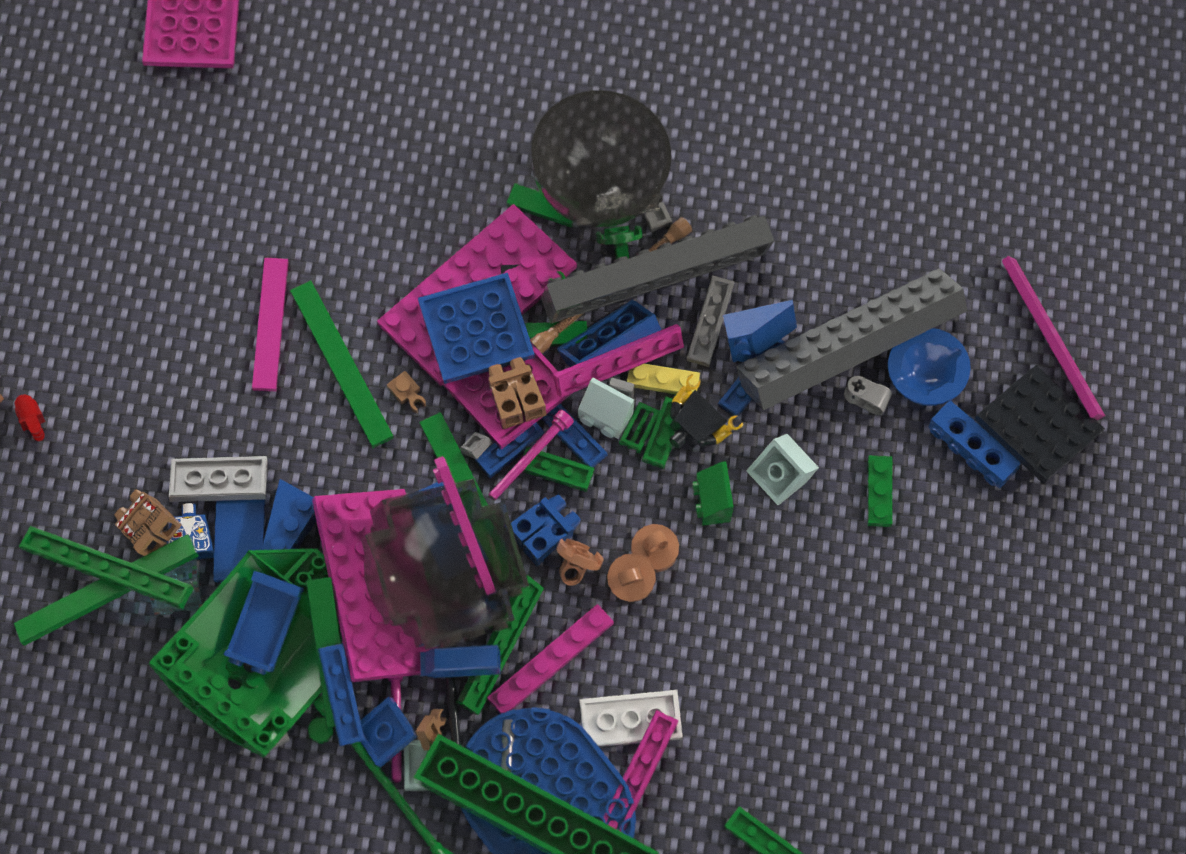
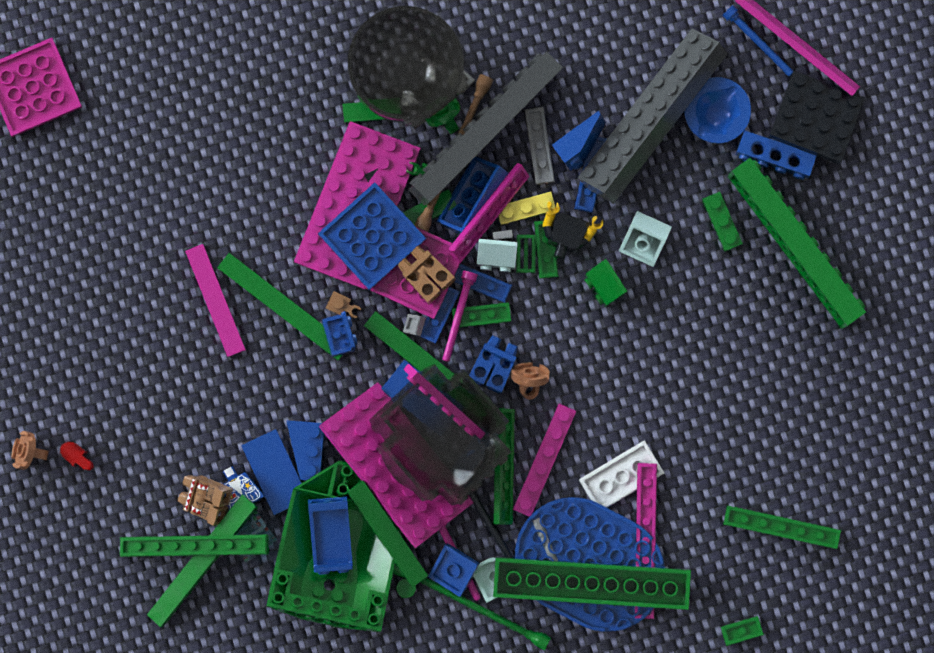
camera: 25 degrees left, 15 degrees up
light grey tile [169,456,268,502] -> none
blue tile [318,643,365,746] -> none
medium nougat plate [416,709,447,750] -> none
blue piece [420,645,501,678] -> none
nougat tile [607,553,656,602] -> none
nougat tile [631,524,679,573] -> none
light grey piece [844,376,892,415] -> none
none -> blue bracket [322,311,358,357]
none -> blue piece [722,5,793,77]
none -> green brick [728,158,866,329]

